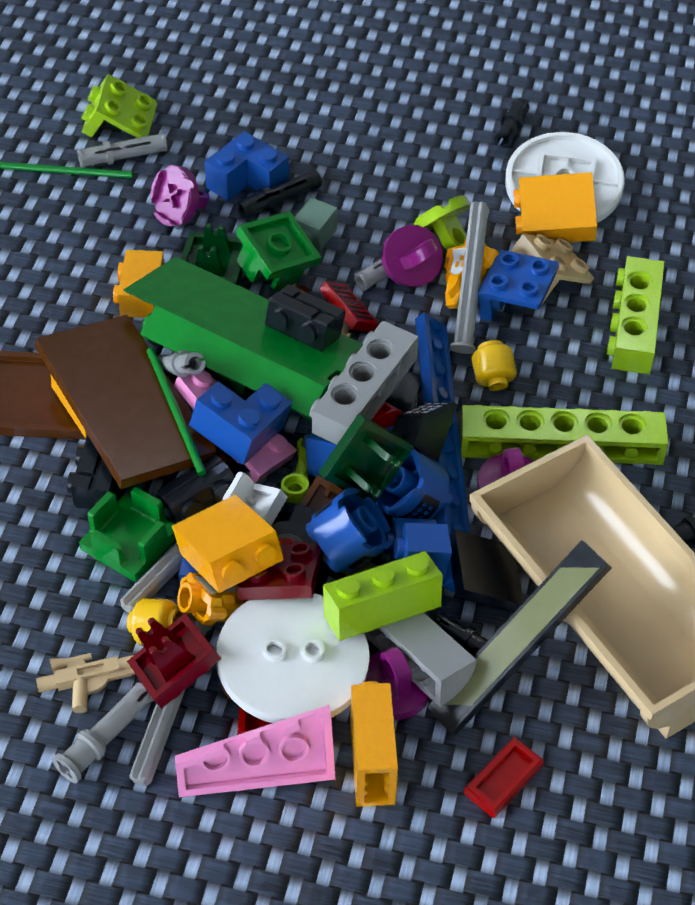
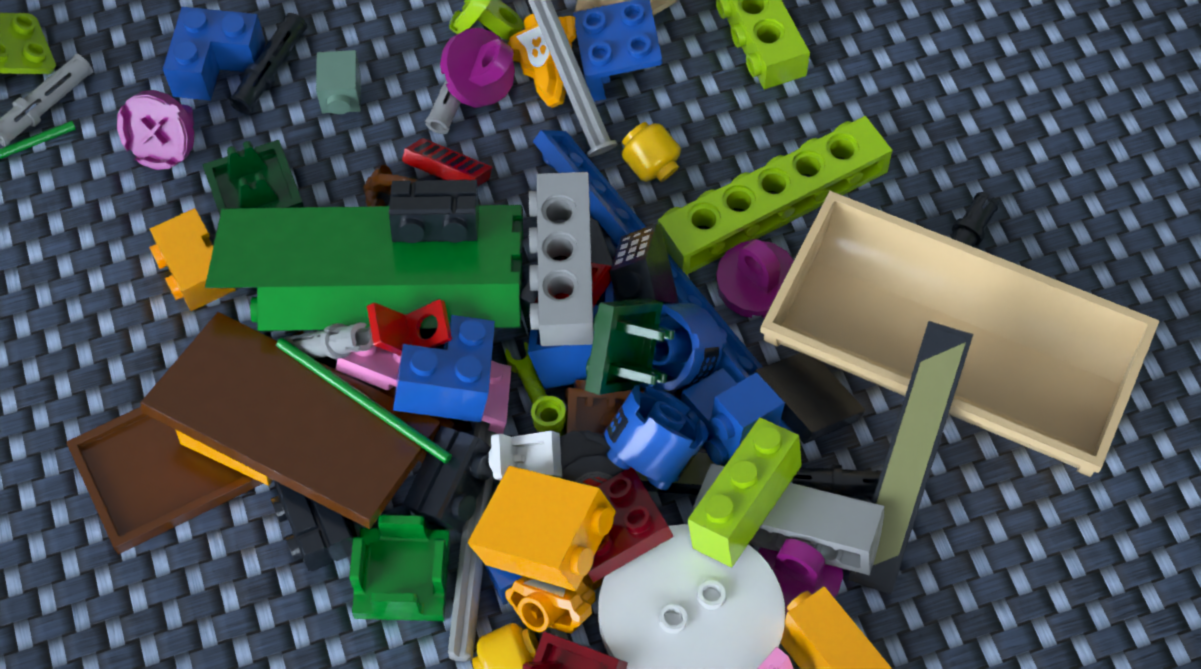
camera: 30 degrees left, 10 degrees up
green panel [236,211,322,291] -> none
red tile [464,737,544,819] -> none
none -> red bracket [367,299,452,356]

